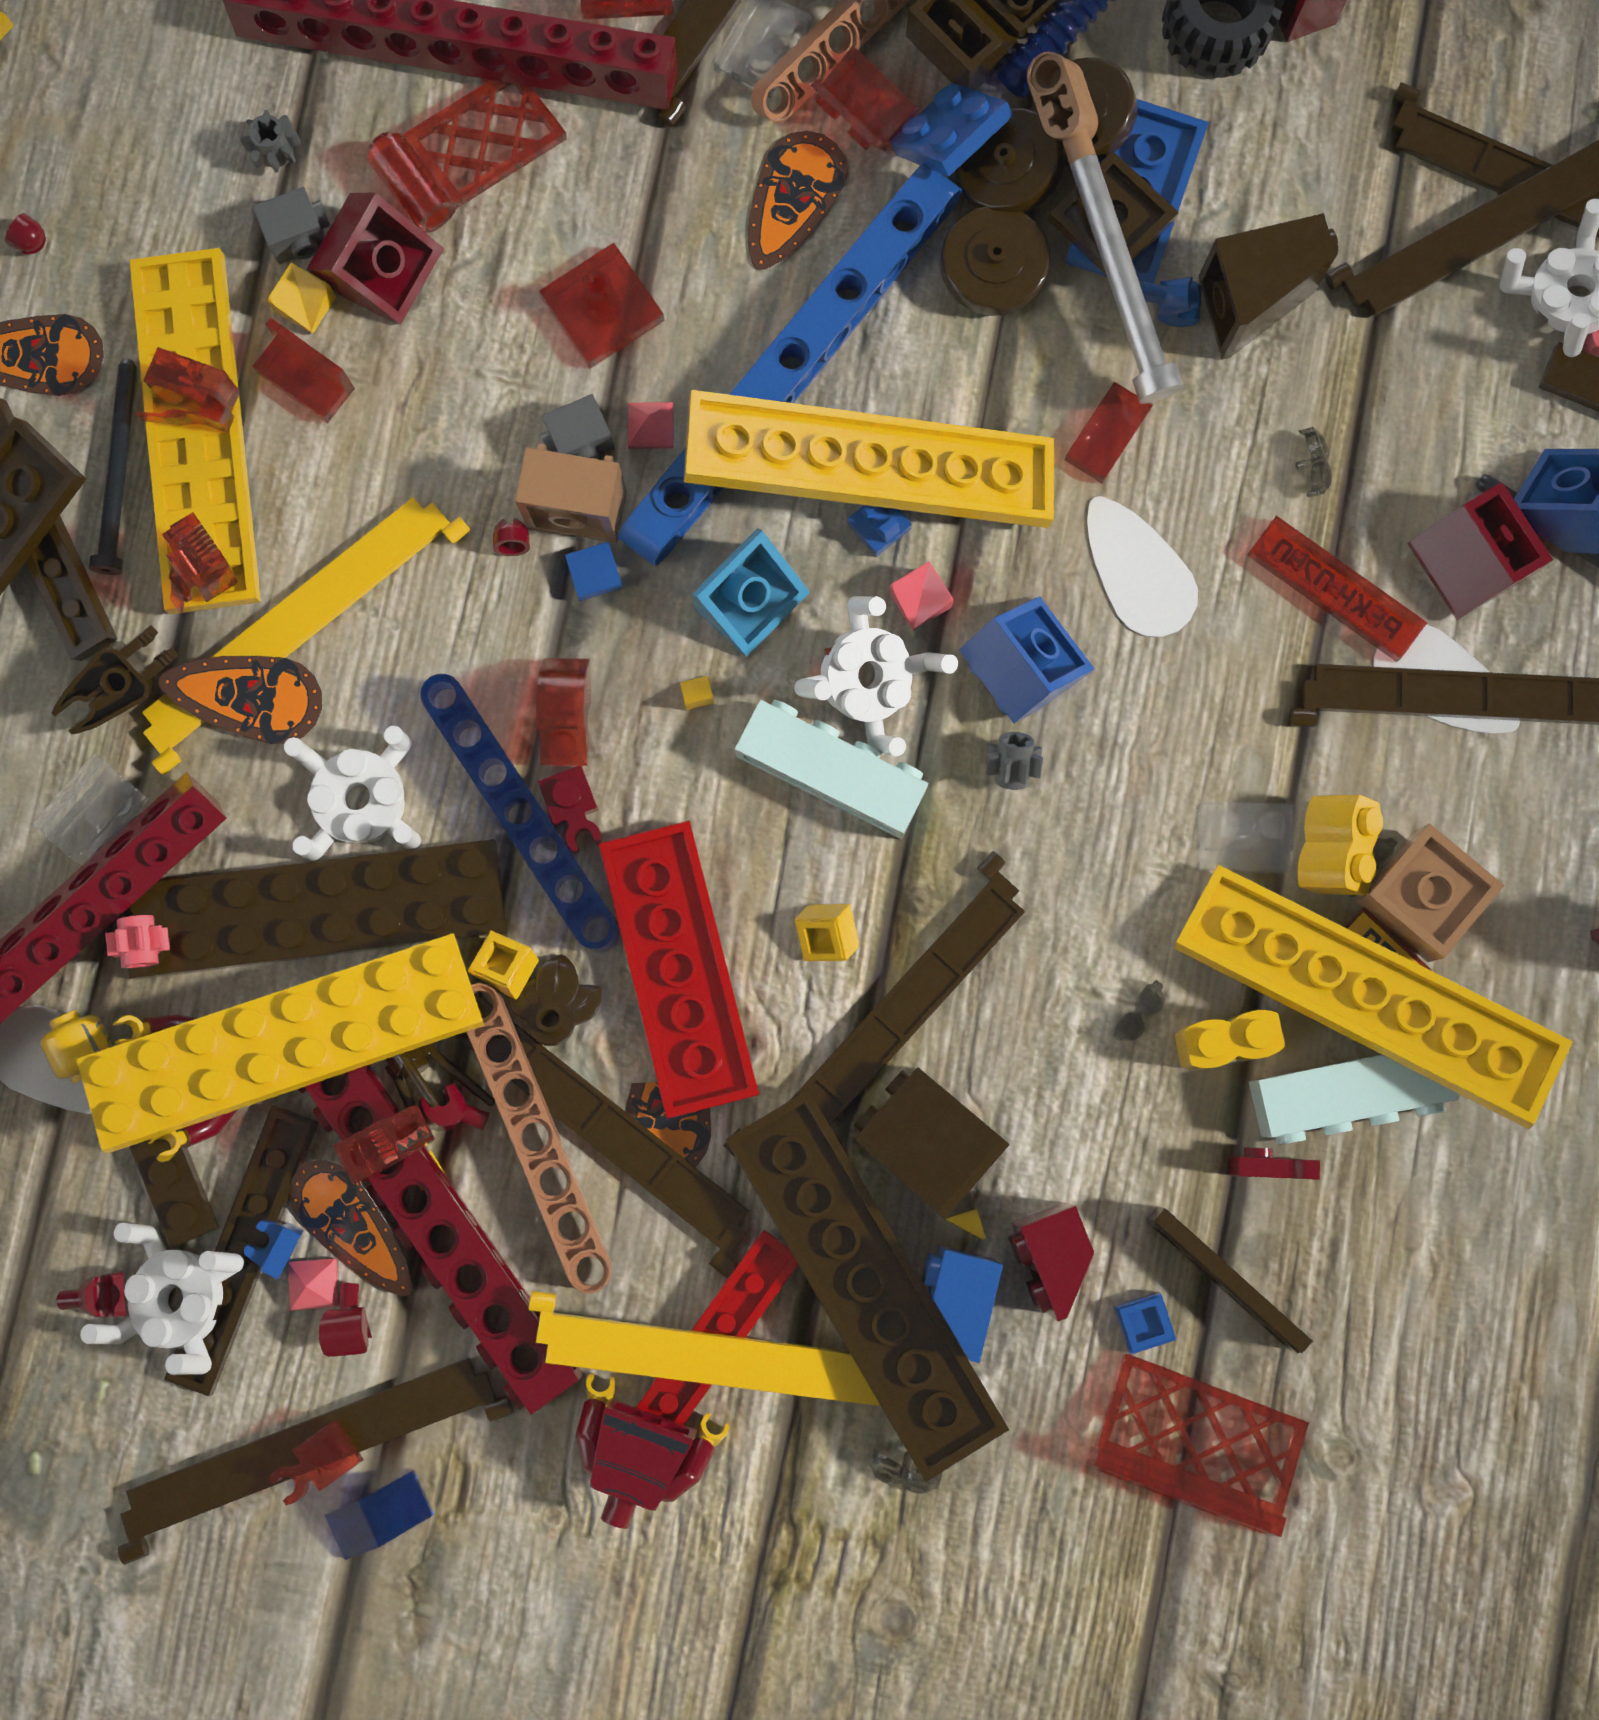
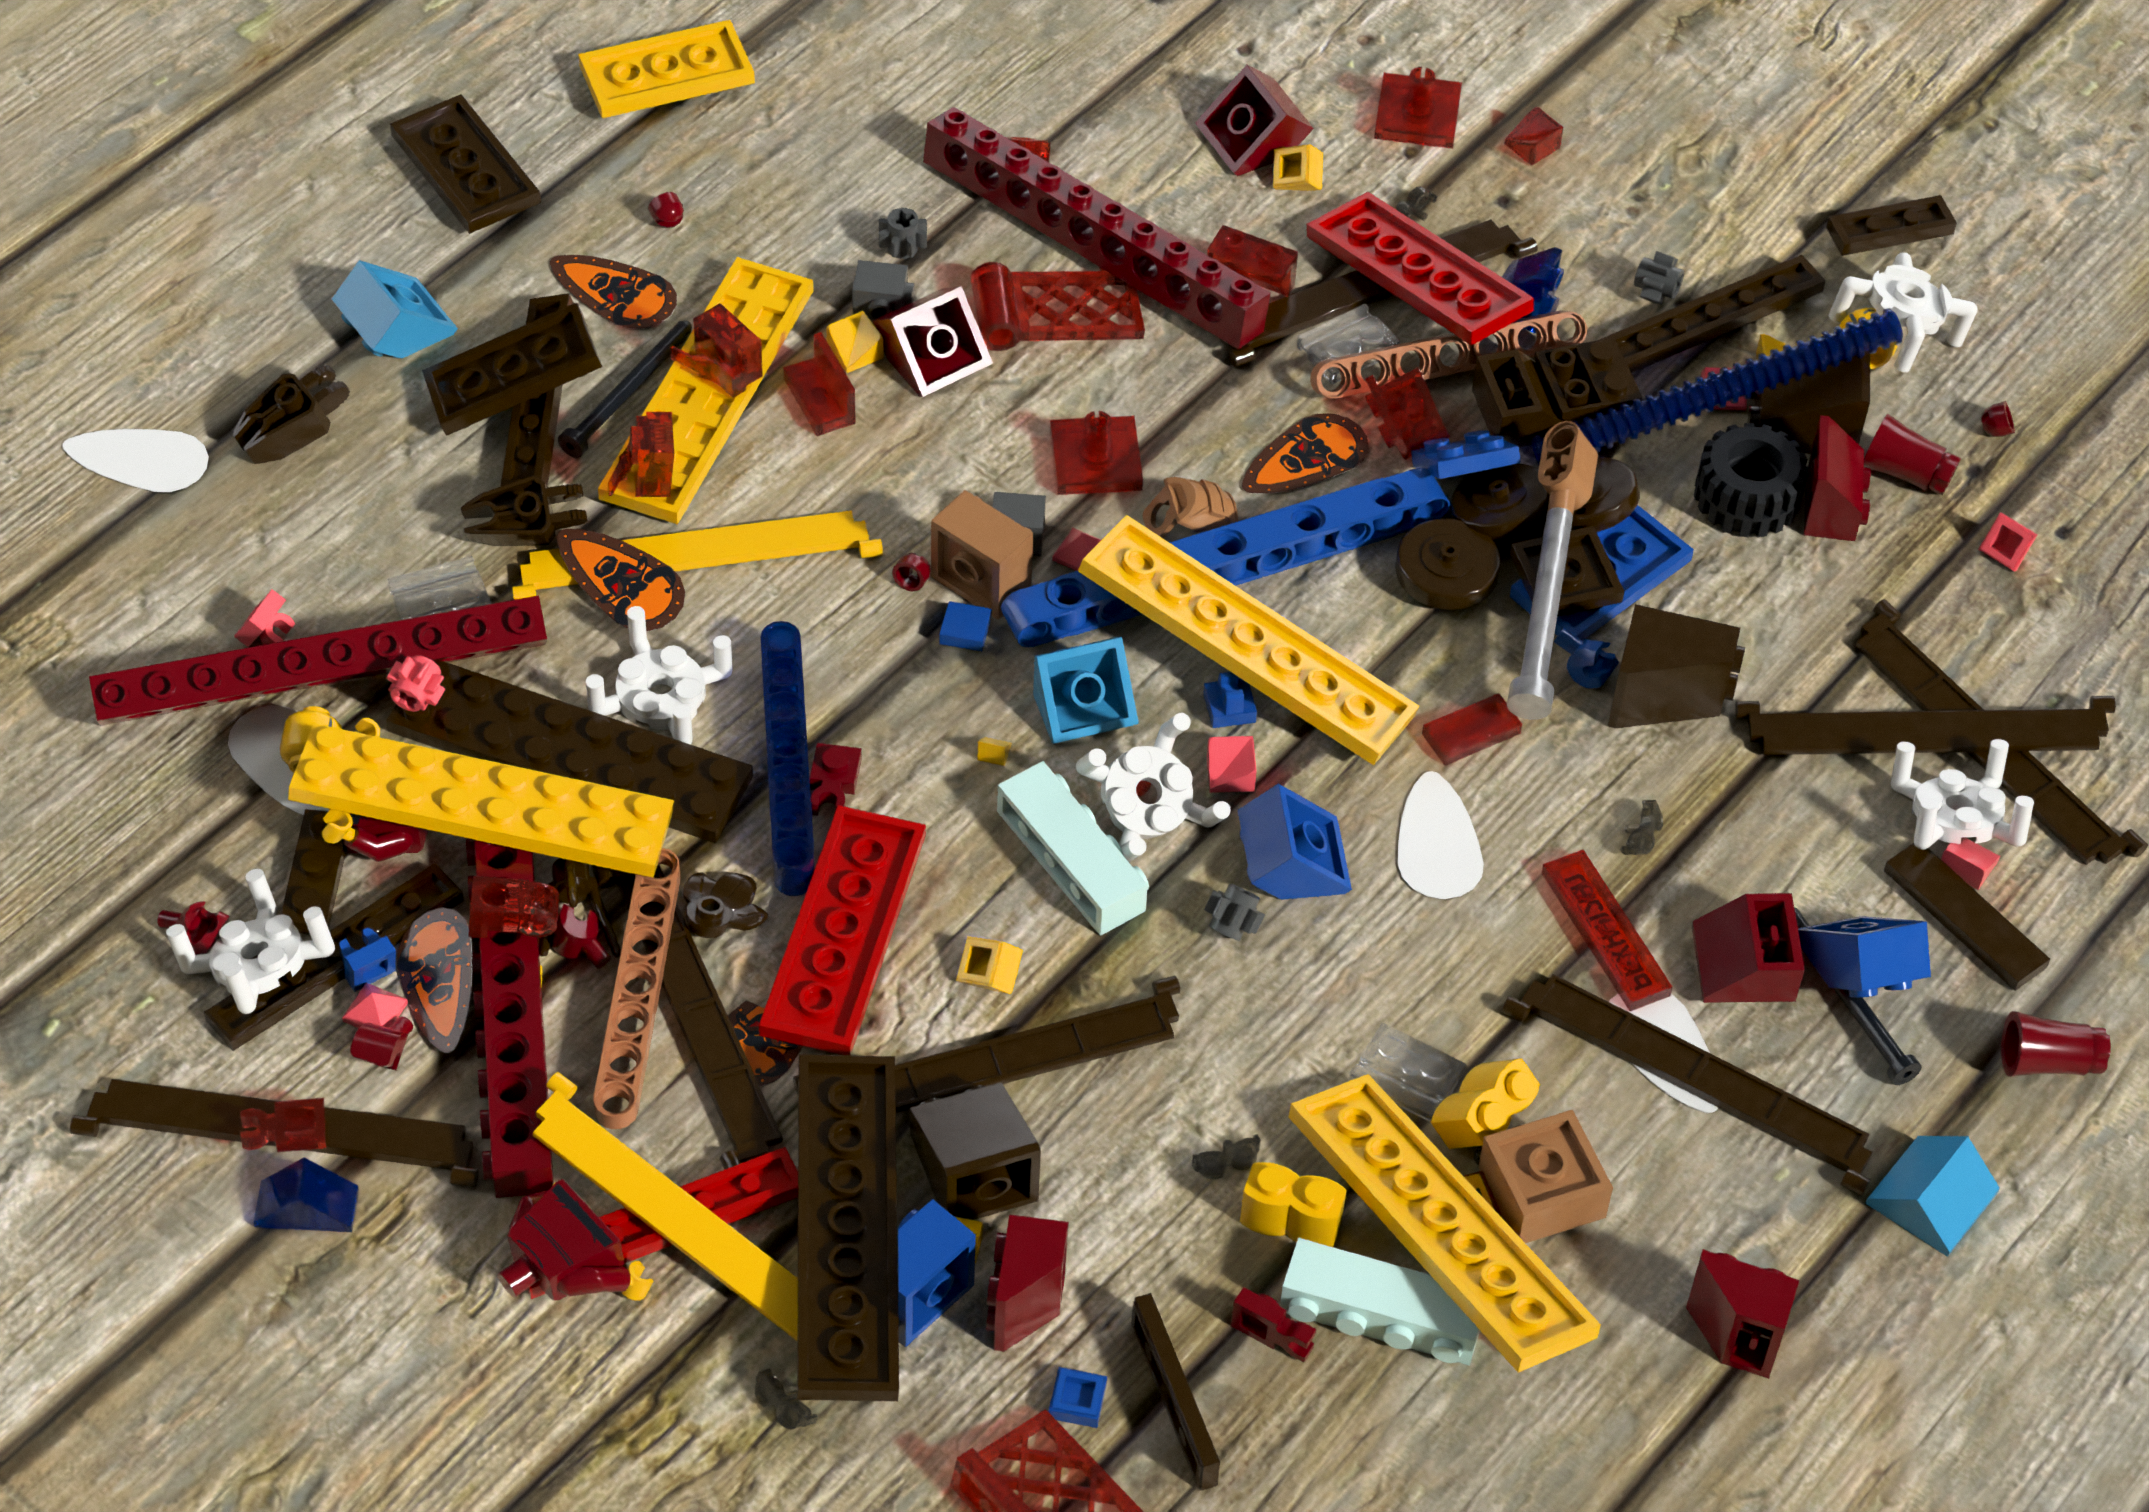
camera: 25 degrees right, 30 degrees down
yellow slope [468,930,539,999] -> none
clear red brick [536,658,591,766] -> none
none -> medium nougat piece [1142,477,1239,539]

